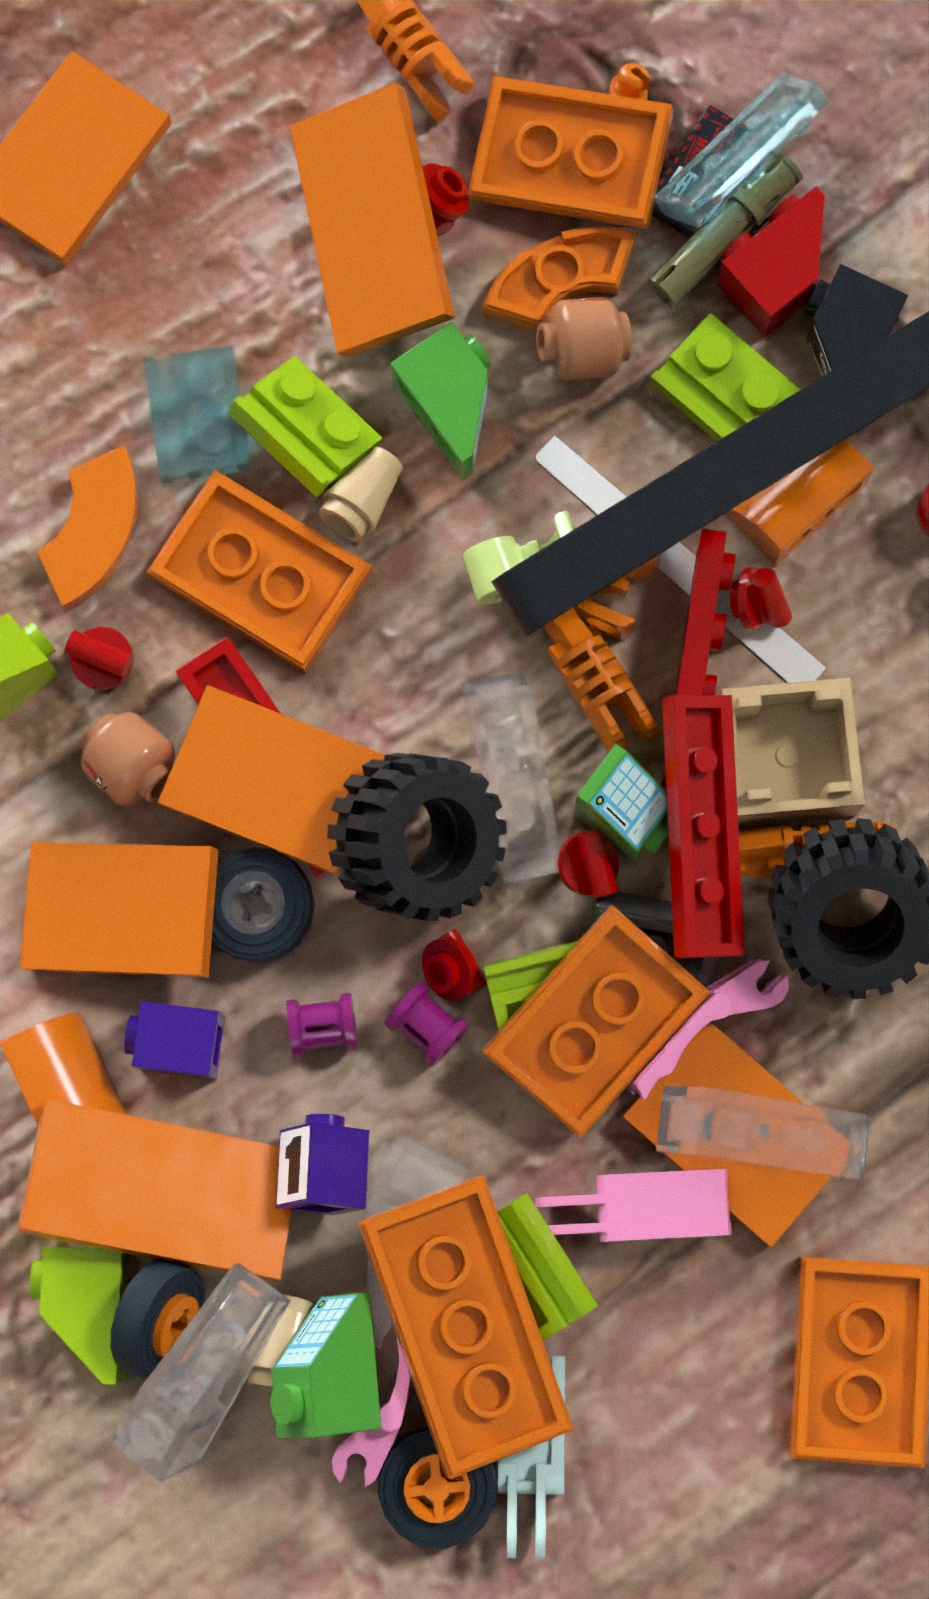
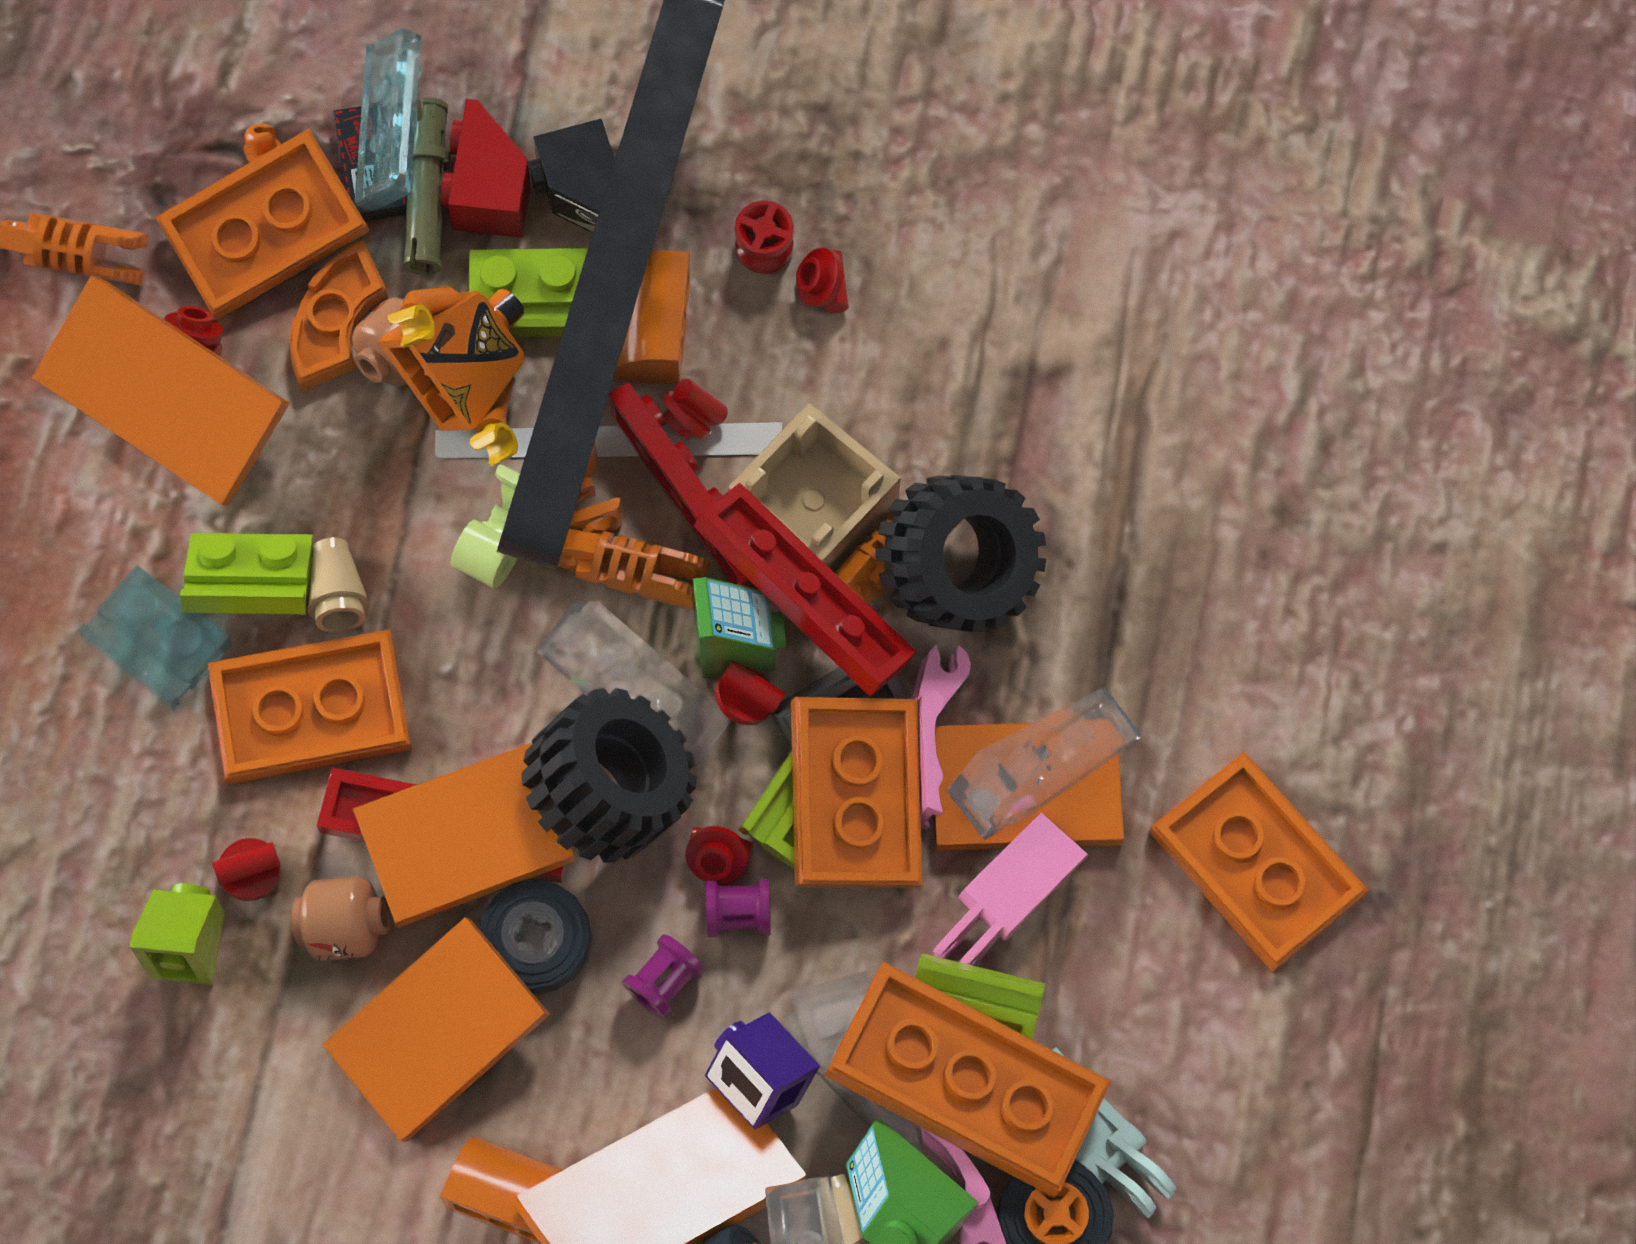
camera: 50 degrees left, 10 degrees down
orange tile [37,445,139,611] -> none
dark purple brick [124,1001,226,1080] -> none
bright green slope [390,322,491,480] -> none
none -> orange torso [377,286,525,467]

